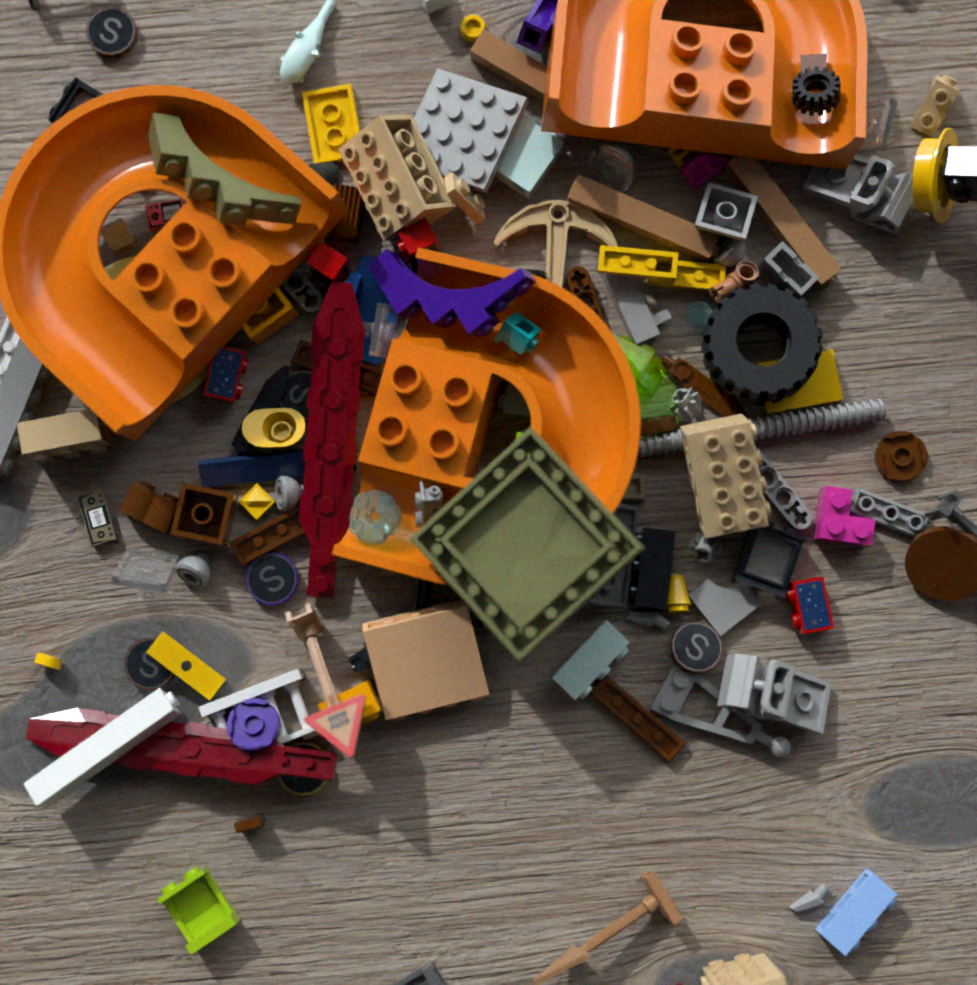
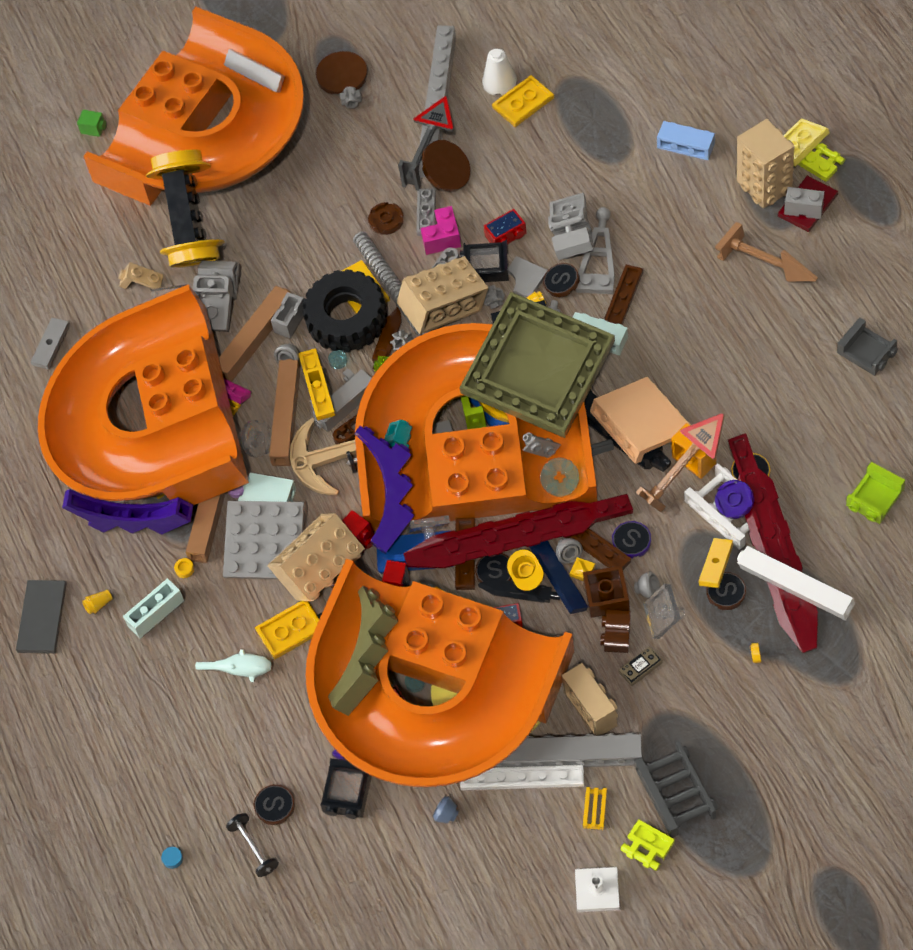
camera: 100 degrees left, 25 degrees down
reddish brown tile [234,814,266,833] -> none
tan plate [444,172,485,224] -> none
light grey slope [694,182,758,241] -> none
nougat pin [709,261,759,302] -> none
light grey bar [789,883,830,912] -> none
black tyre [792,66,841,116] -> none
tile [800,53,828,74] -> none

